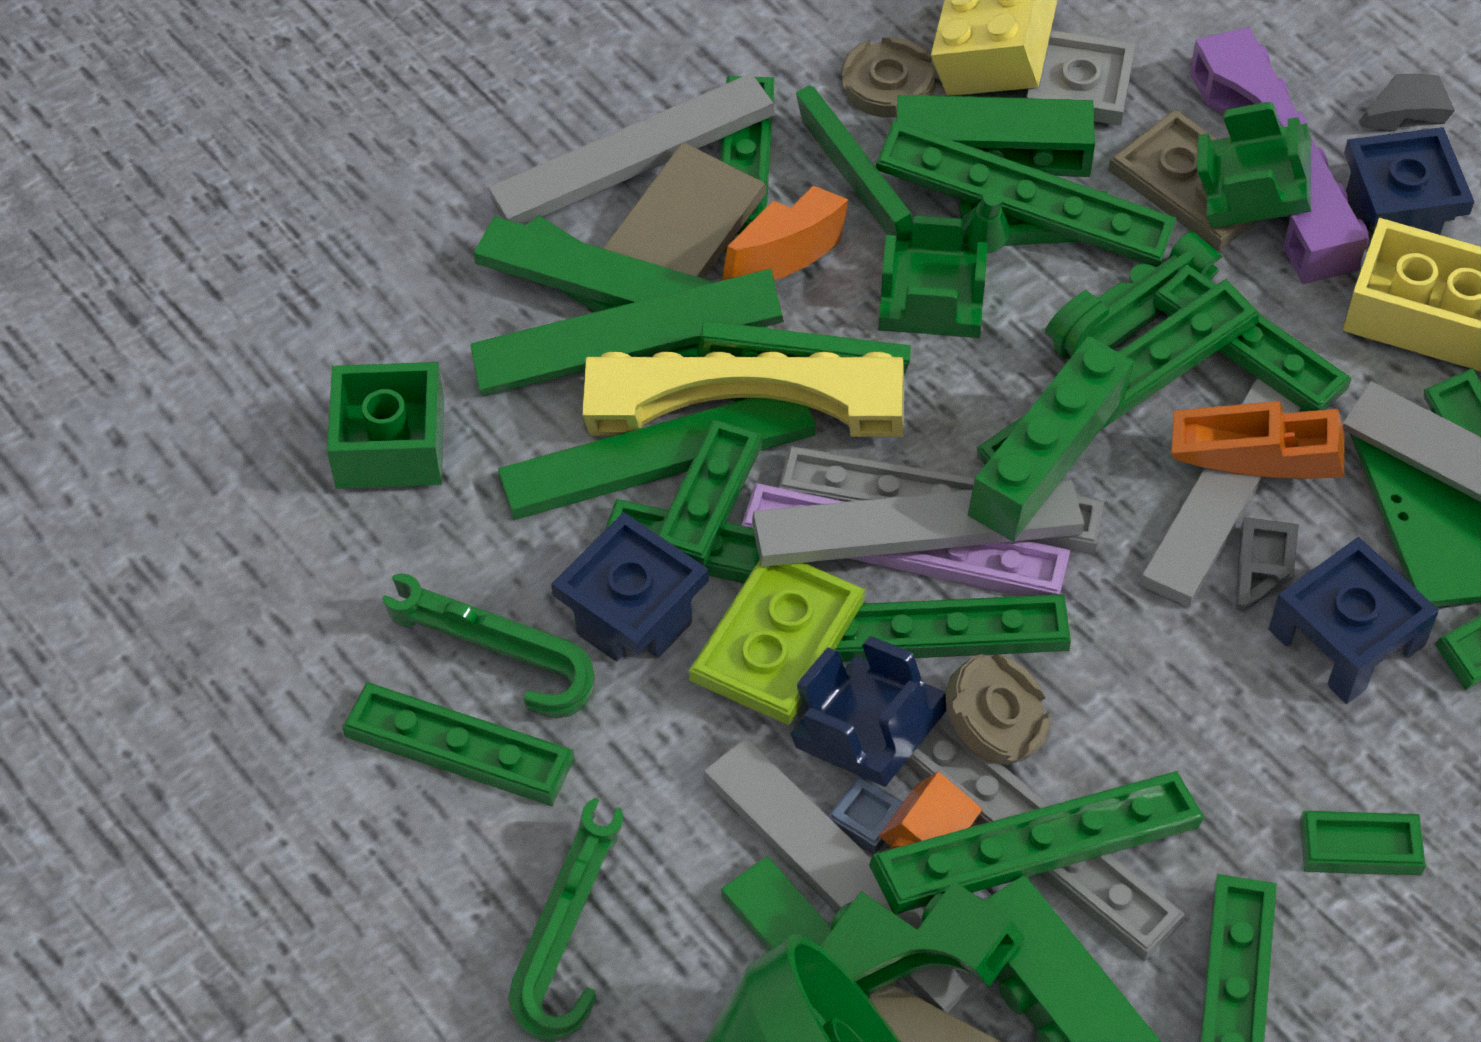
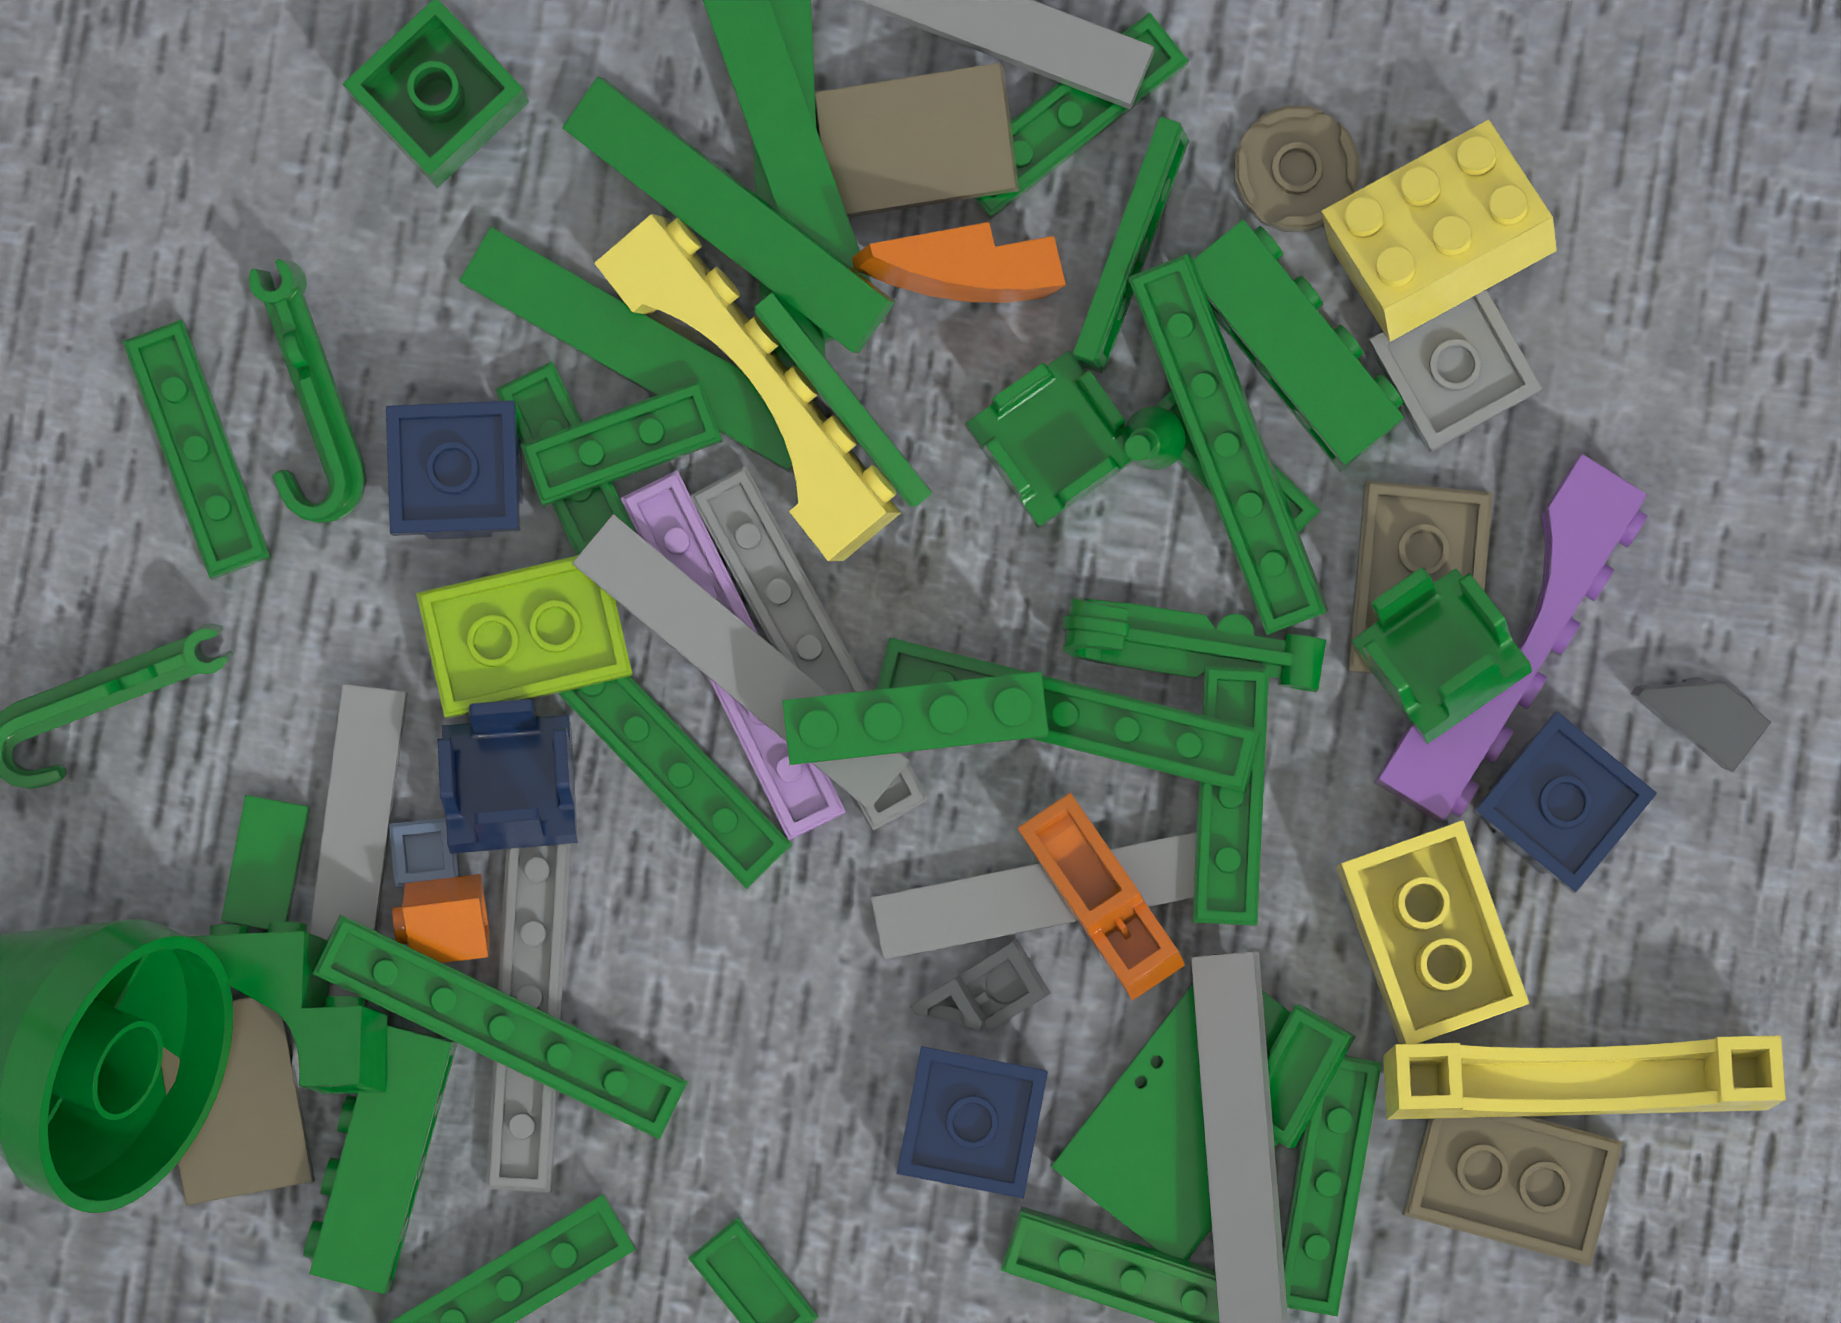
camera: 50 degrees right, 30 degrees up
dark tan tile [945,654,1051,765] -> none

